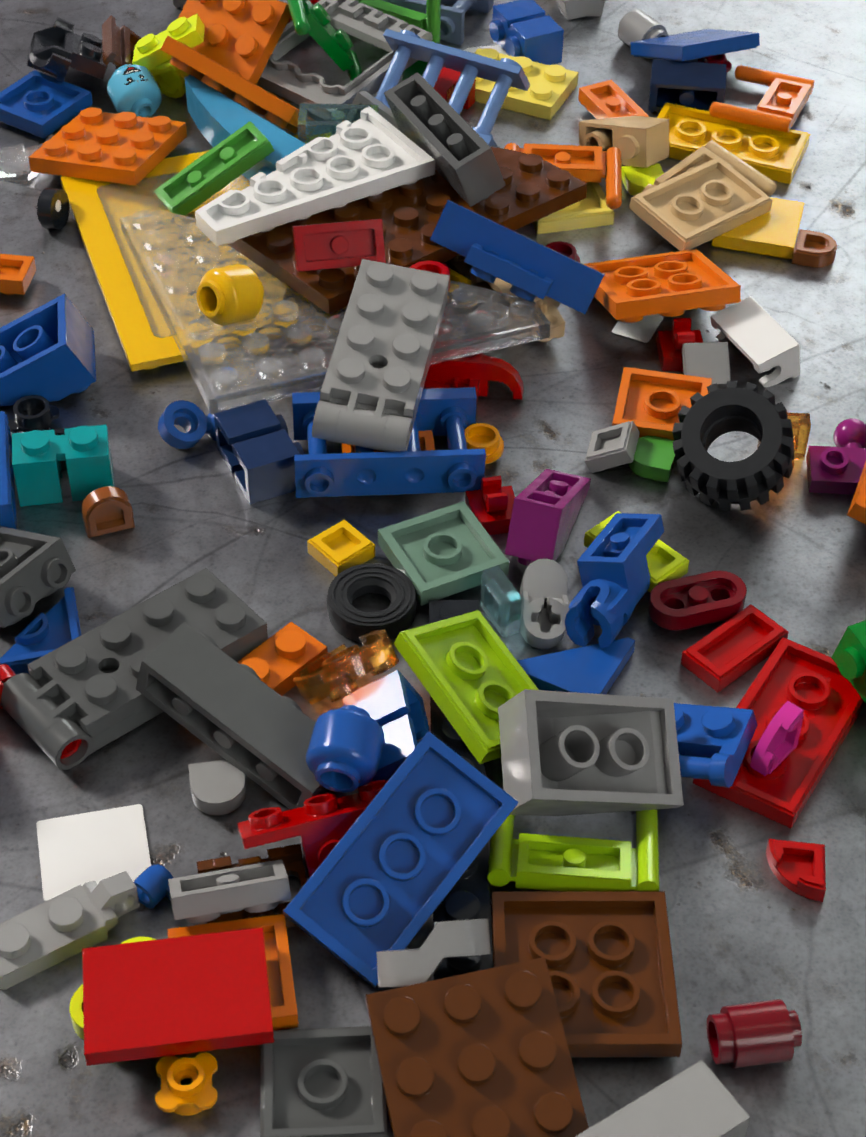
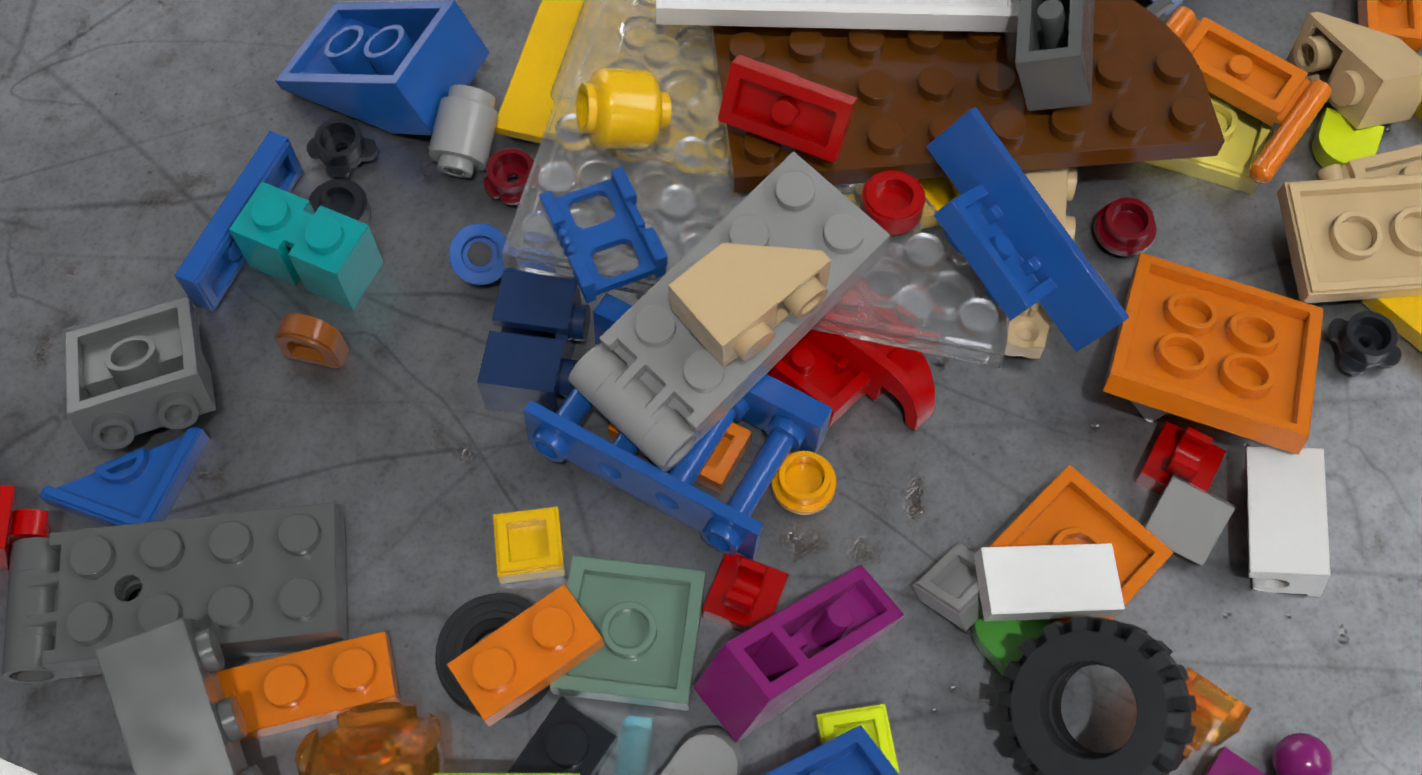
camera: 35 degrees right, 20 degrees up
none -> light grey brick [428,85,498,178]
none -> orange plate [447,584,605,727]
none -> dark red plate [484,148,542,205]
none -> blue piece [539,166,668,303]
none -> tan slope [668,242,831,369]
none -> white tile [974,543,1125,622]
none -> black plate [1326,311,1402,375]

